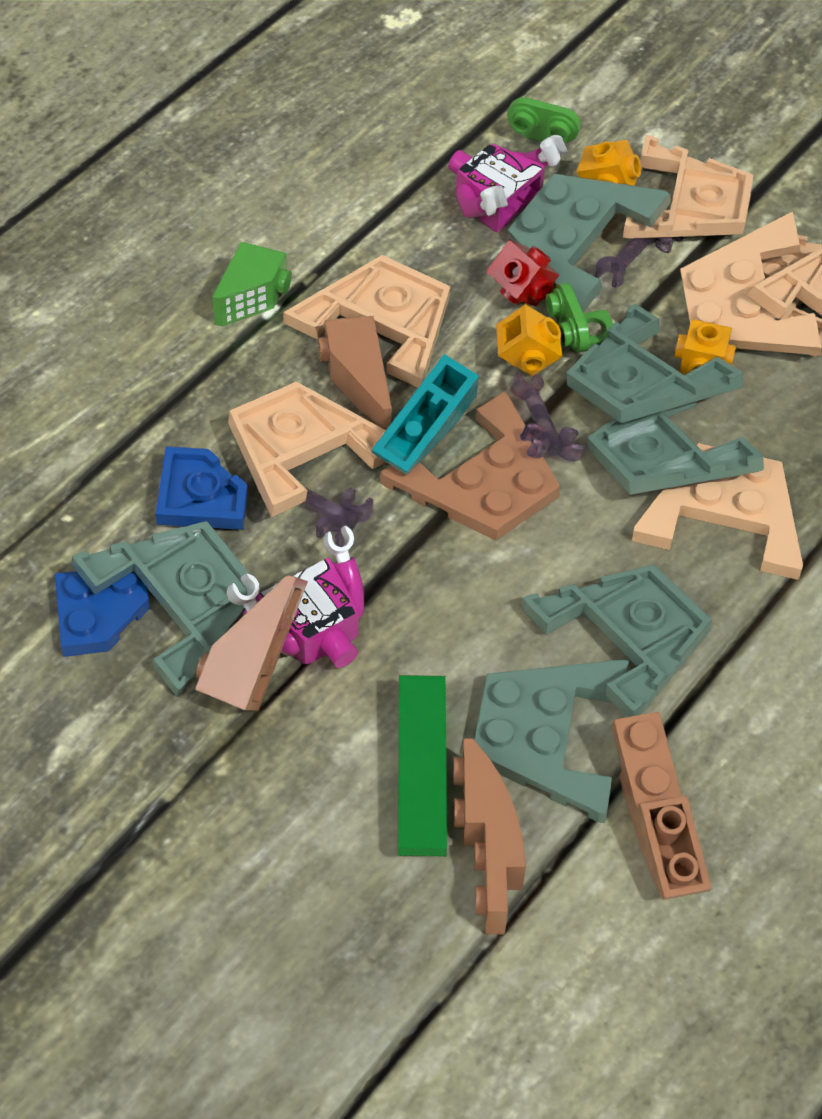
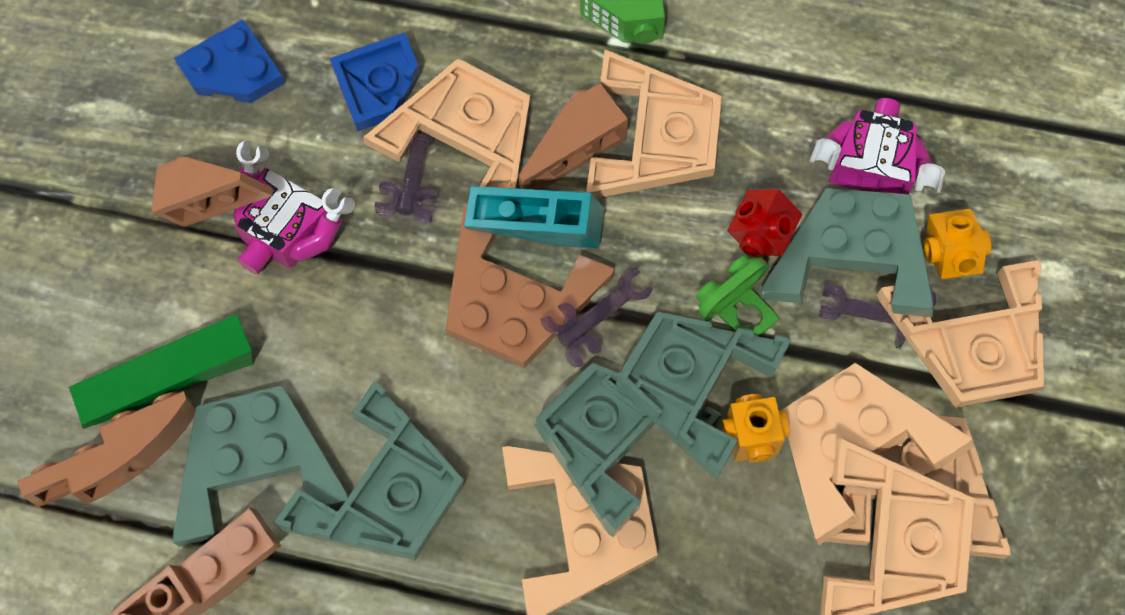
camera: 70 degrees right, 15 degrees up
sand green wing [71,521,261,697] -> none
light orange brick [496,304,562,377] -> none
bright green bracket [507,97,581,143] -> none

